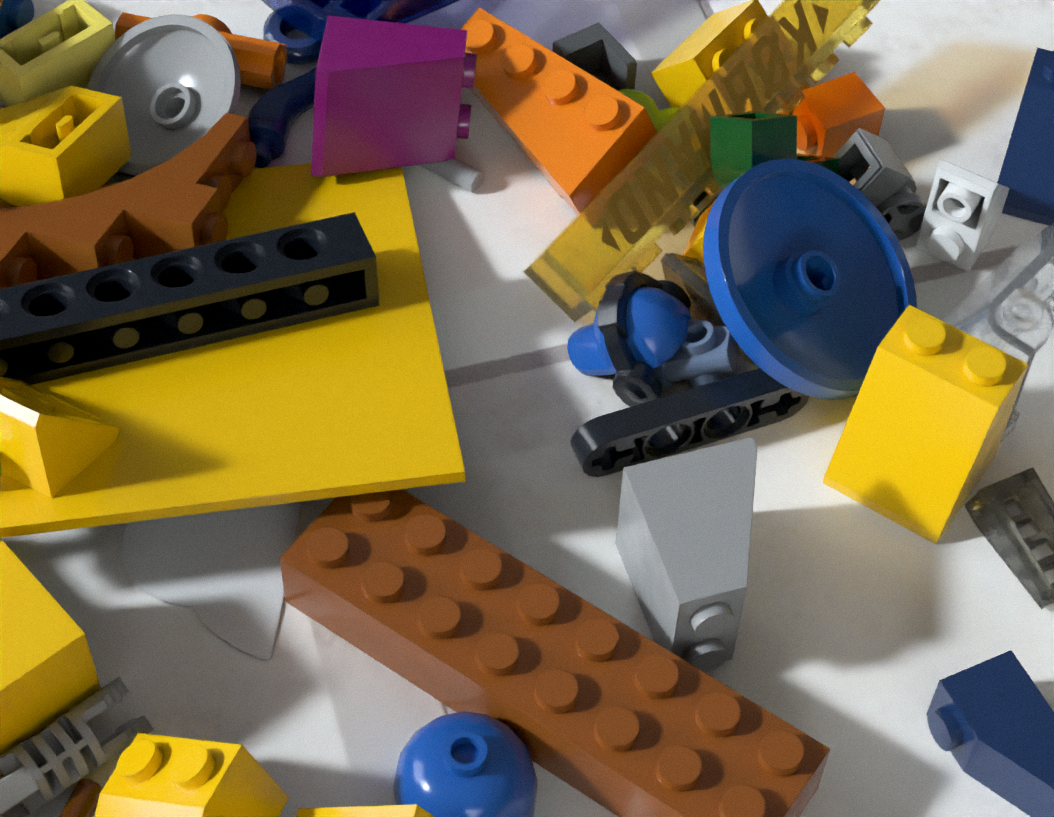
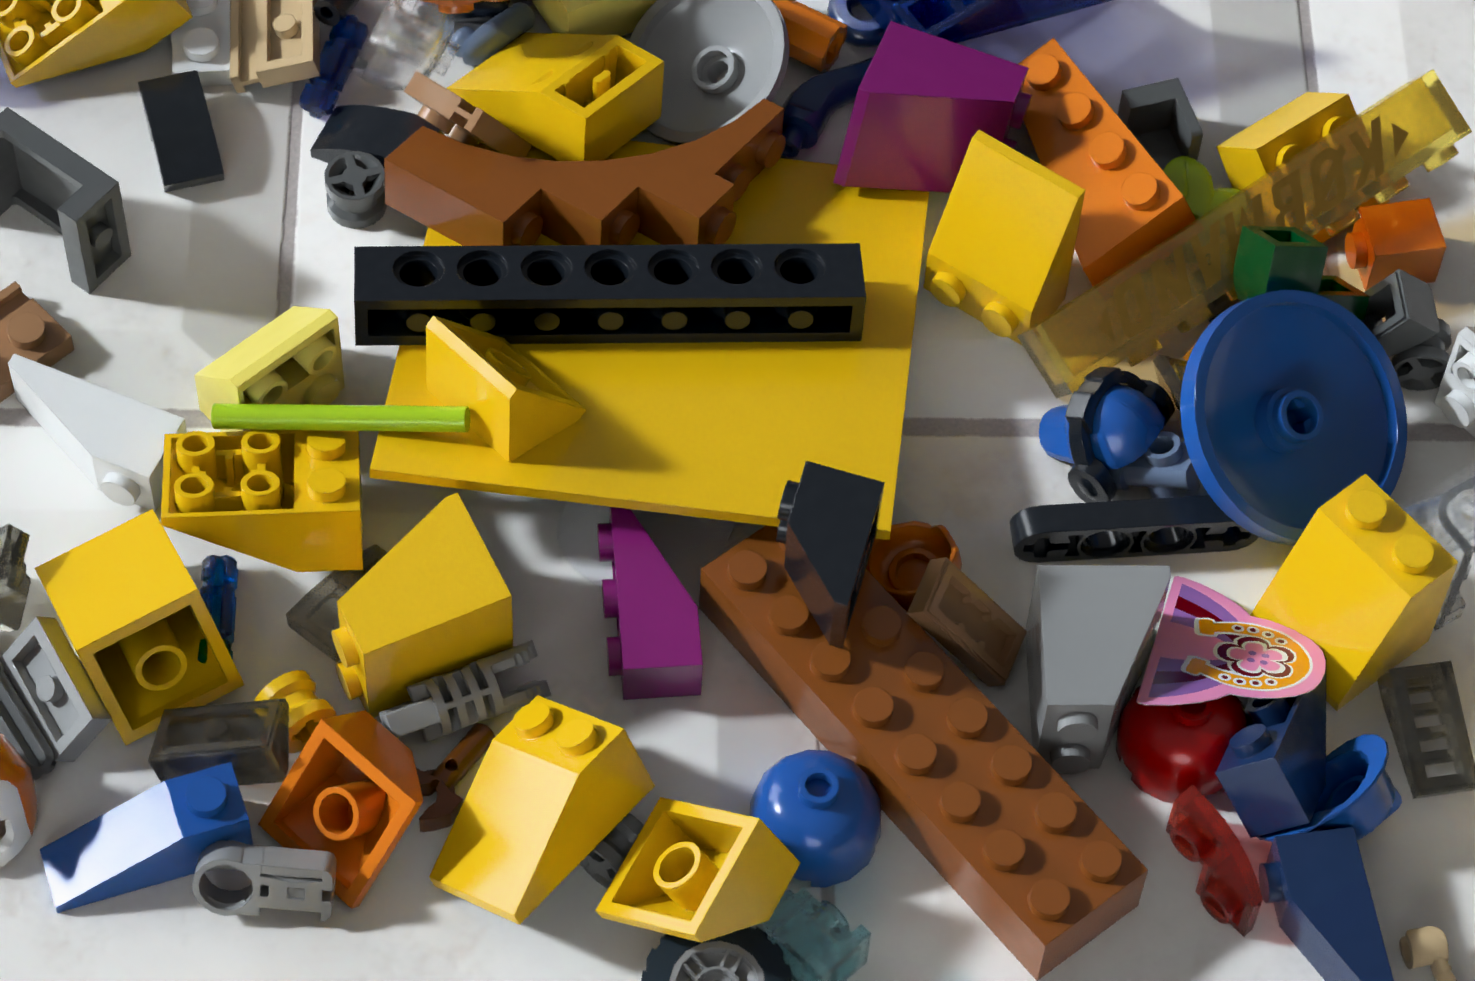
camera: 15 degrees right, 5 degrees up
none -> magenta slope [597,507,703,700]
none -> black slope [776,461,885,649]
none -> orange hair [866,521,962,612]
none -> medium nougat plate [907,557,1027,687]
none -> yellow slope [923,130,1085,348]
none -> red cylinder [1116,684,1247,805]
none -> sticker [1137,576,1326,706]
none -> clear red slope [1166,784,1263,937]
none -> dark blue slope [1216,655,1326,838]
none -> blue piece [1257,734,1402,842]

